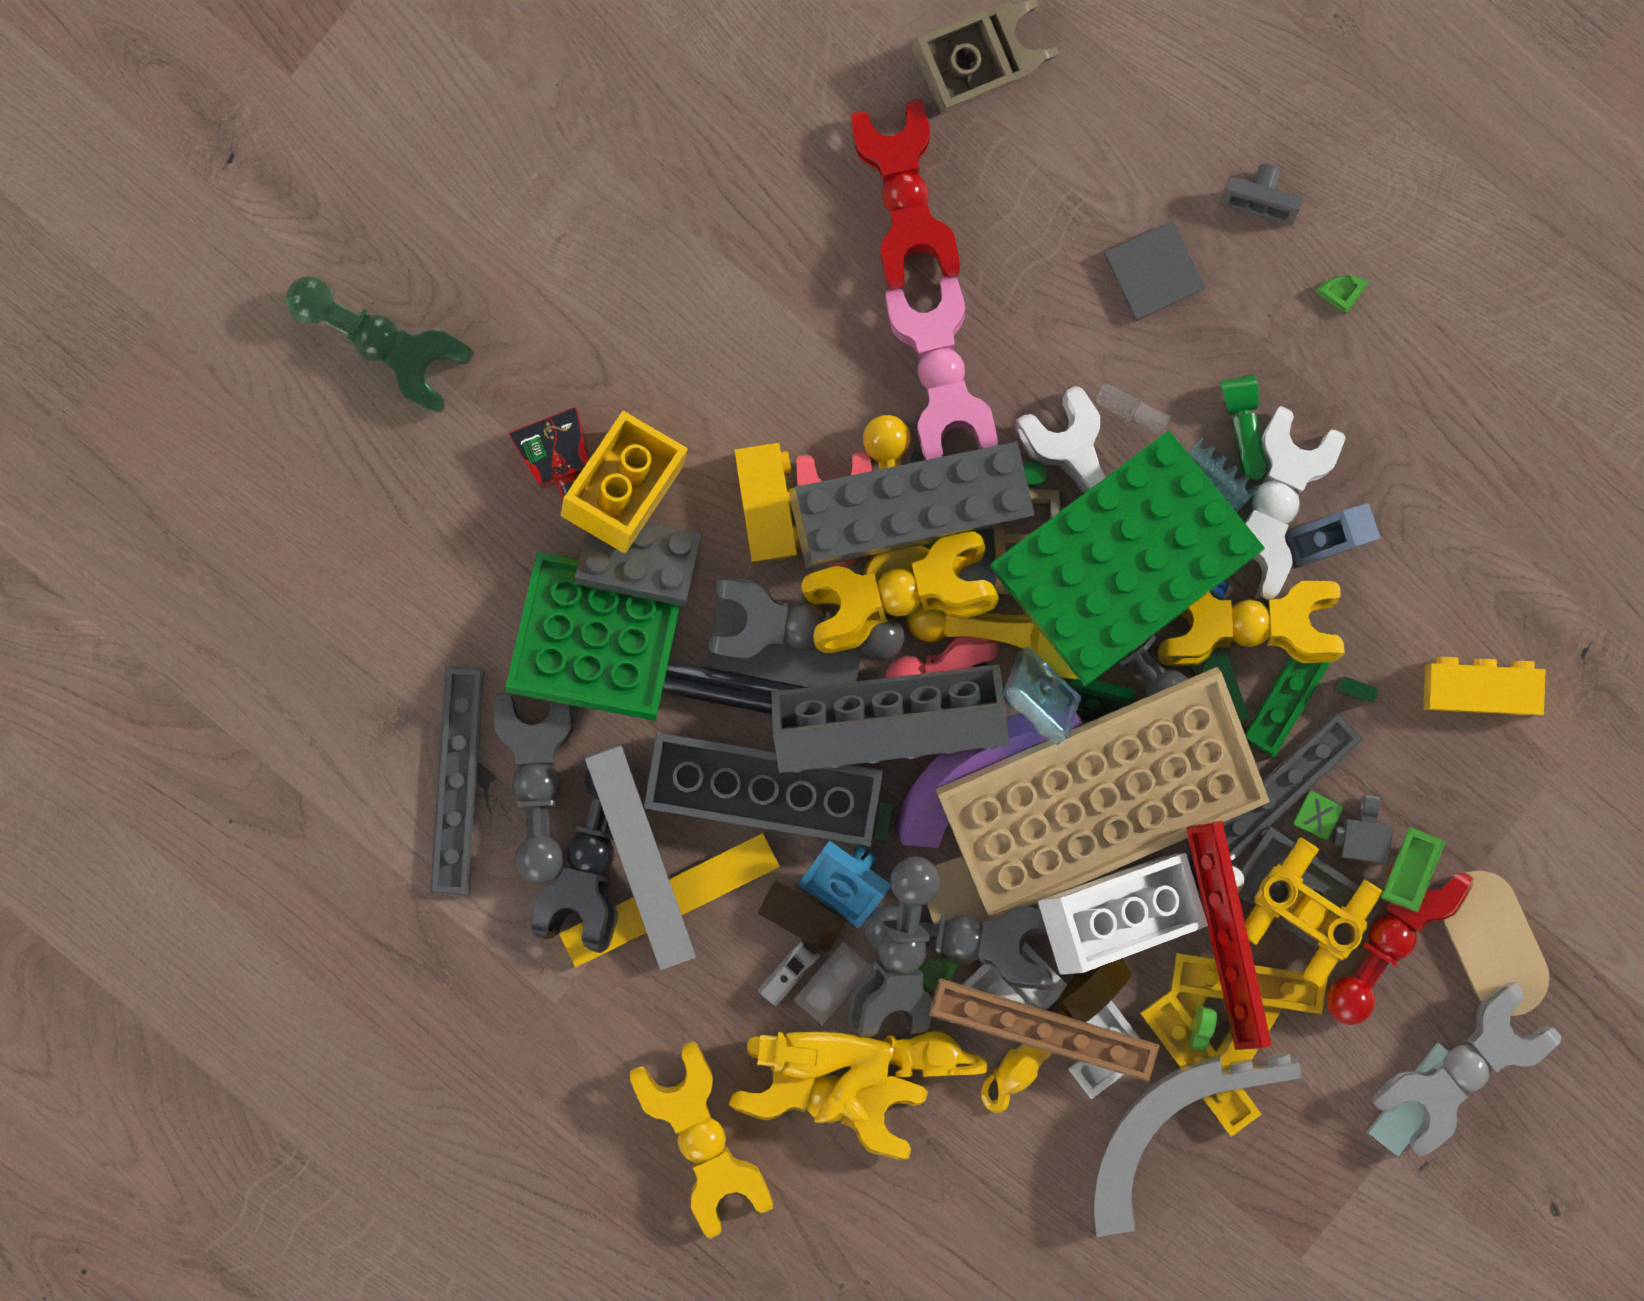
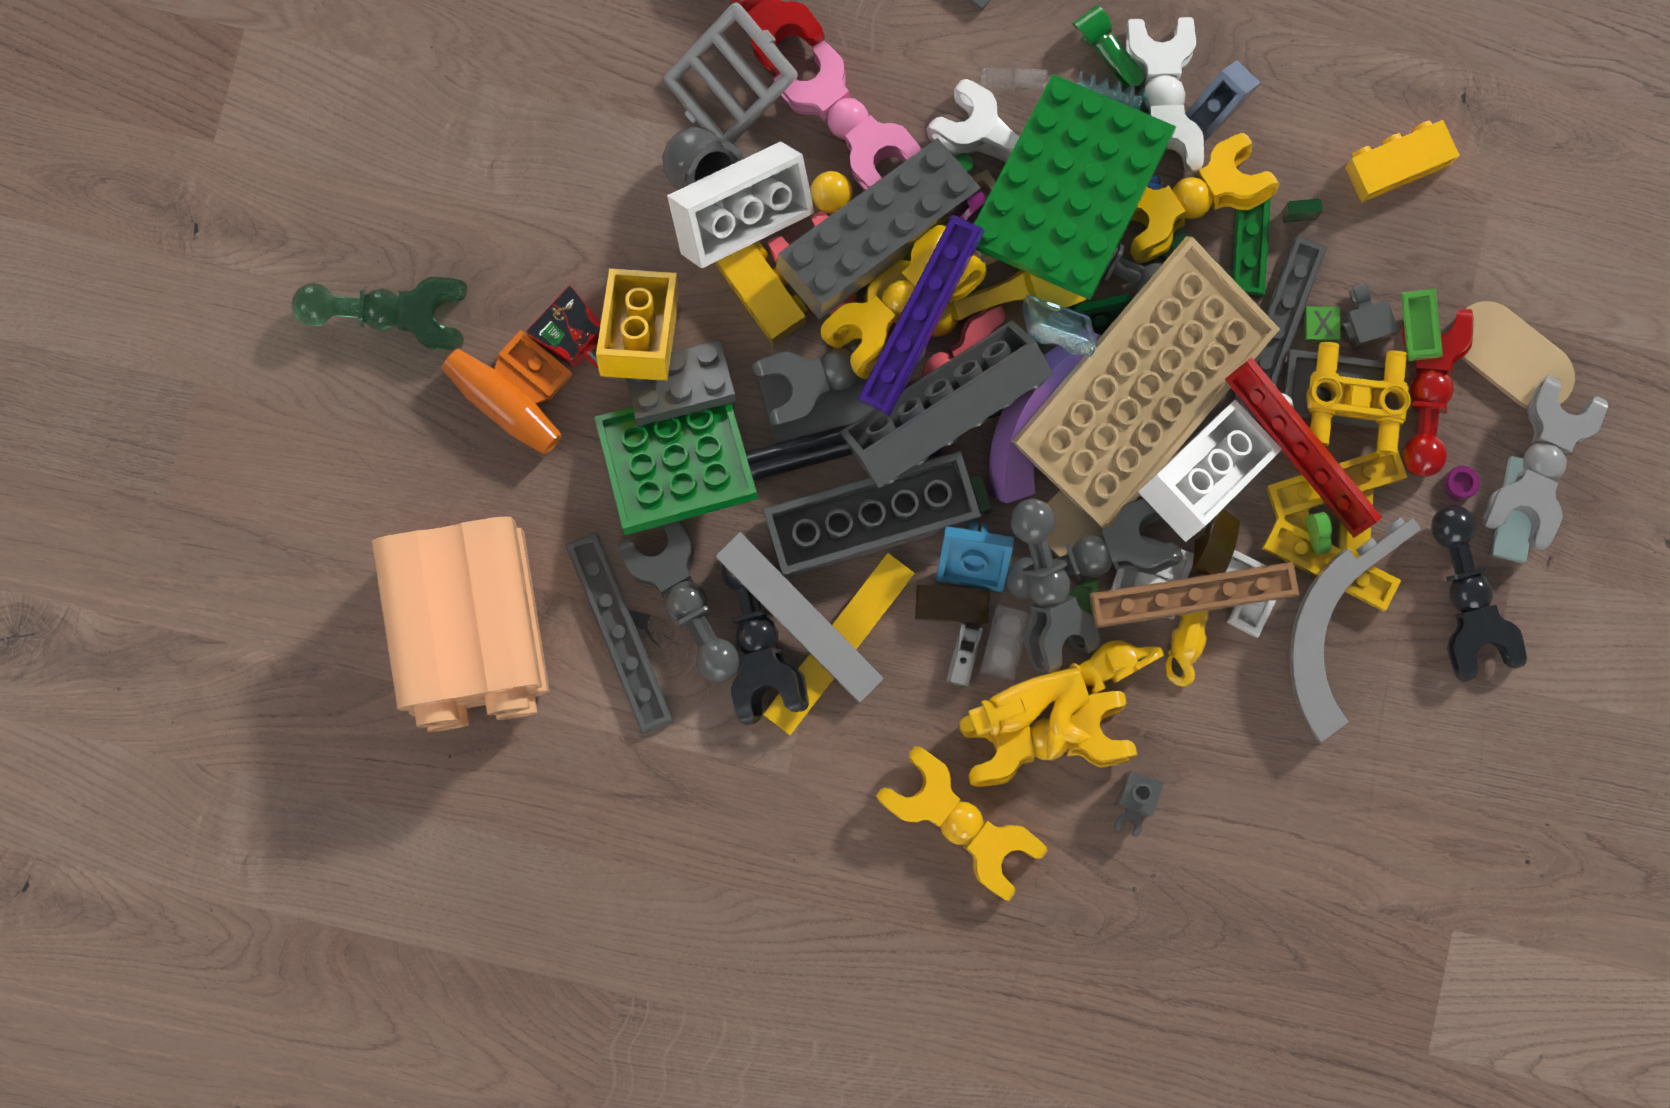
camera: 25 degrees left, 5 degrees down
none -> light nougat brick [372,517,550,732]
none -> orange plate [441,330,572,455]
none -> dark grey tile [662,127,744,190]
none -> light grey bar [663,3,798,144]
none -> white brick [667,141,814,268]
none -> dark purple tile [857,215,985,416]
none -> magenta tile [955,192,987,223]
none -> dark grey brick [1114,771,1164,837]
none -> black piece [1431,505,1527,682]
none -> magenta tile [1443,466,1480,501]

